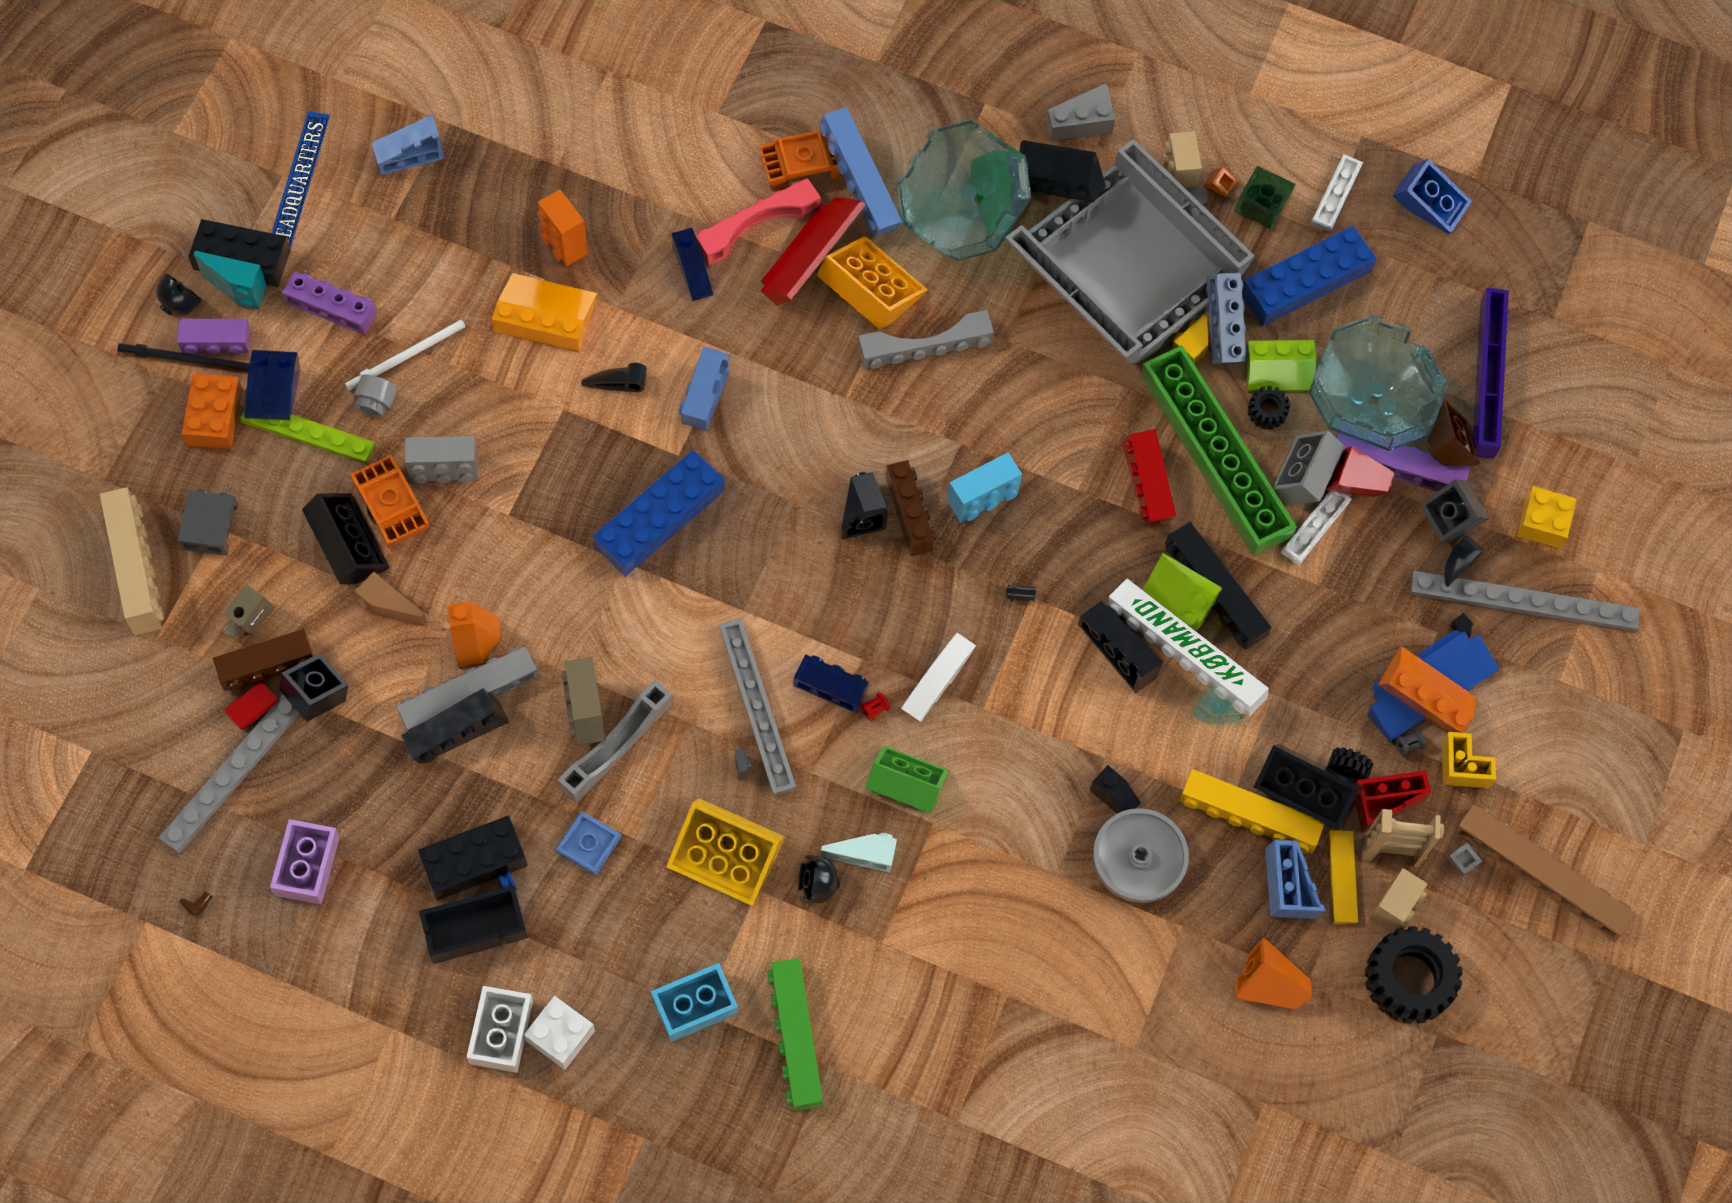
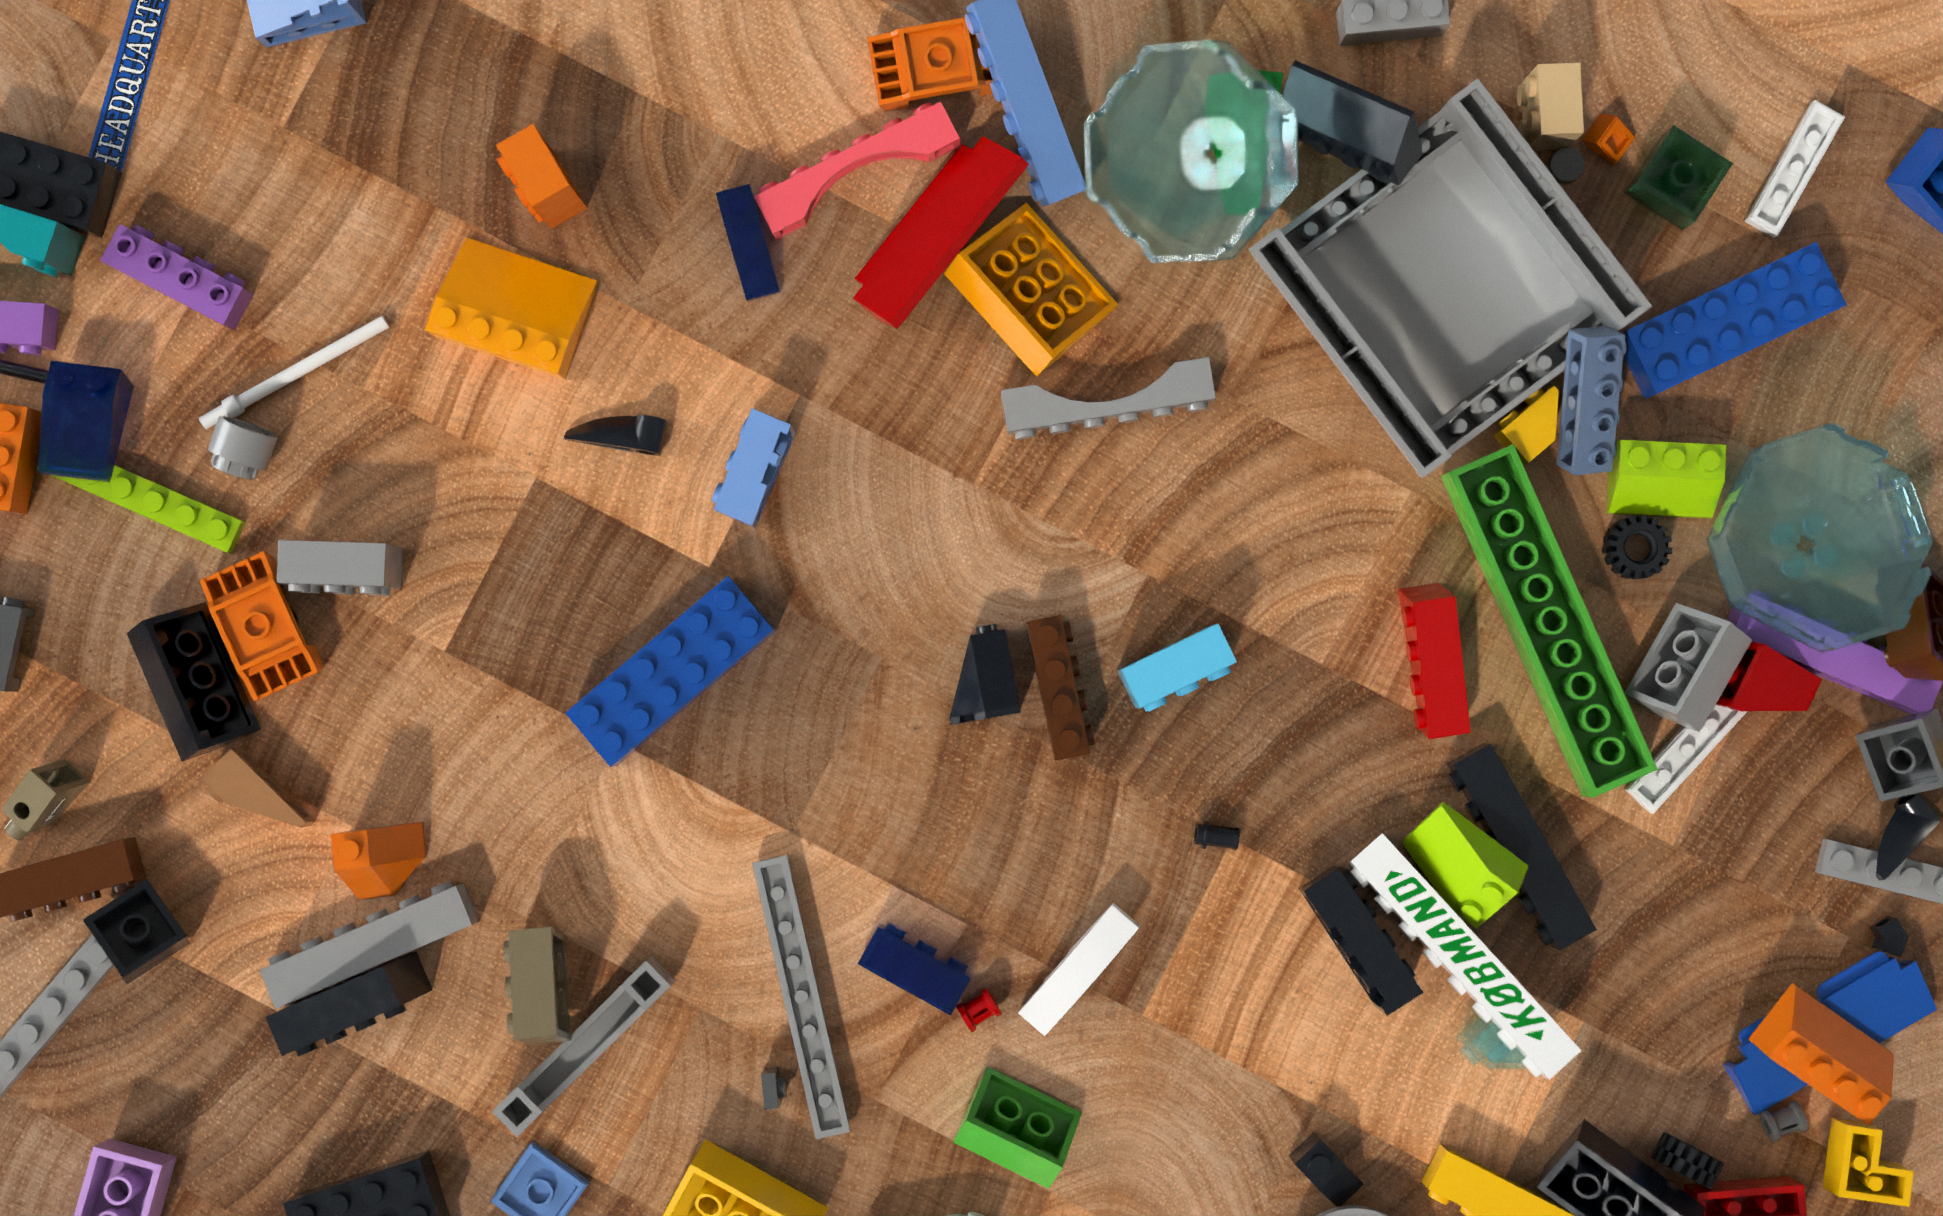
camera: 10 degrees right, 20 degrees up
red slope [224,682,279,730] -> none

